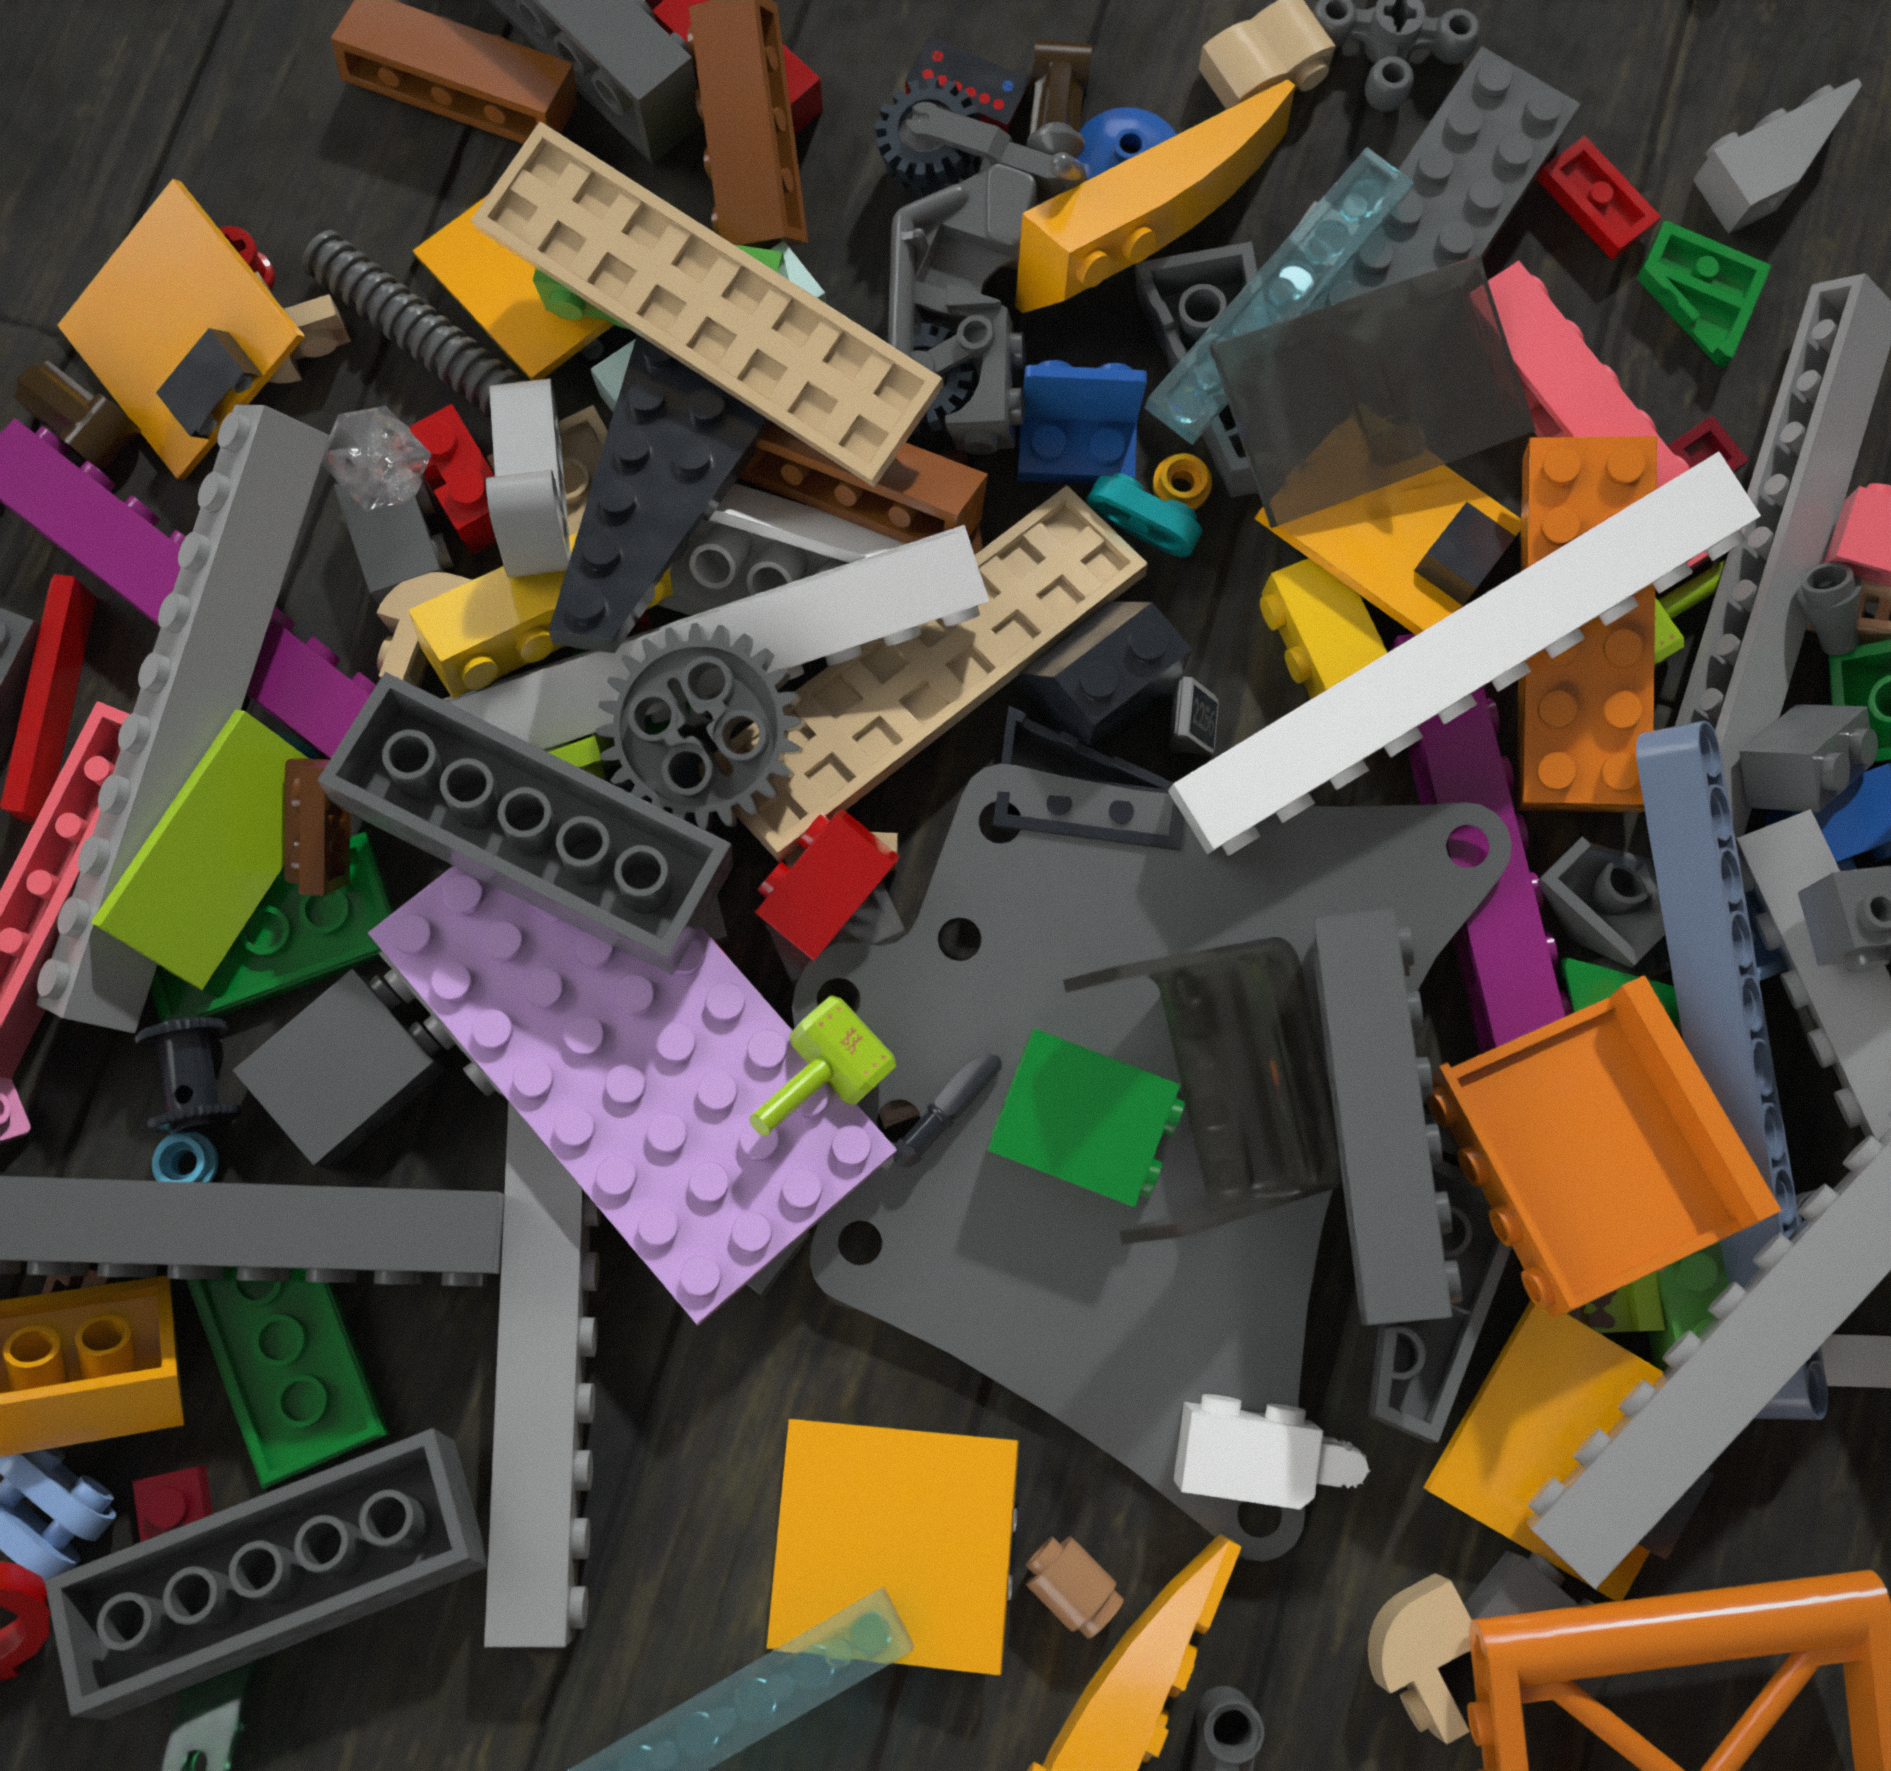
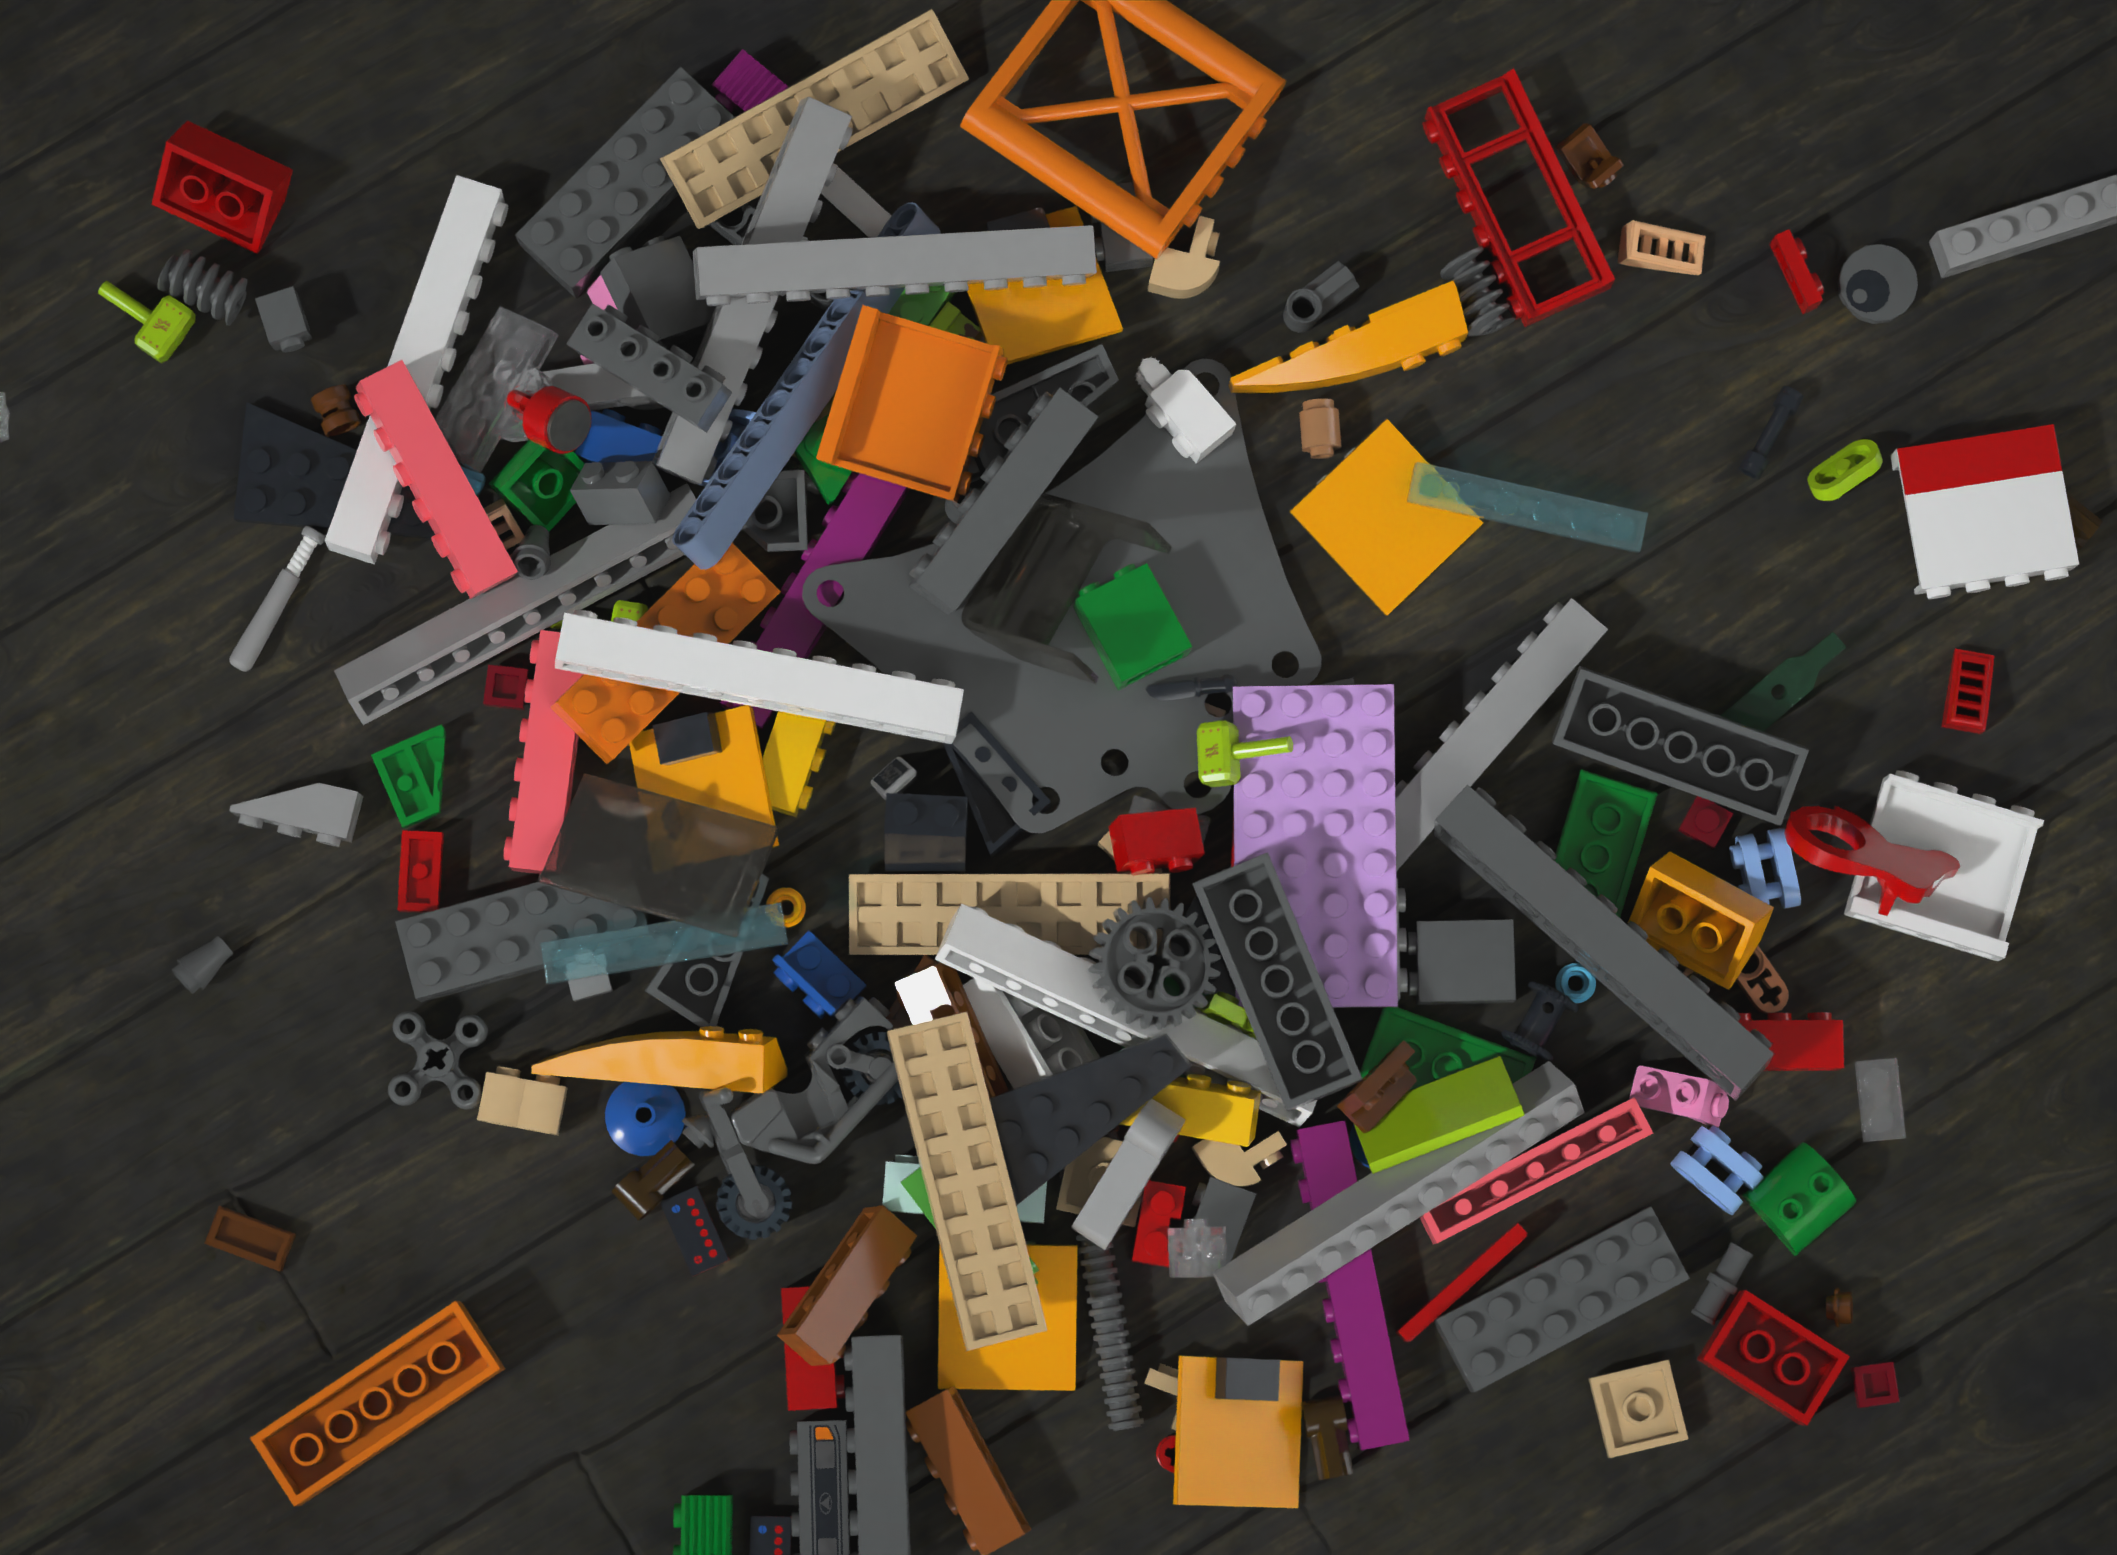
camera: 135 degrees left, 5 degrees up
teal plate [1086,473,1202,557] -> none

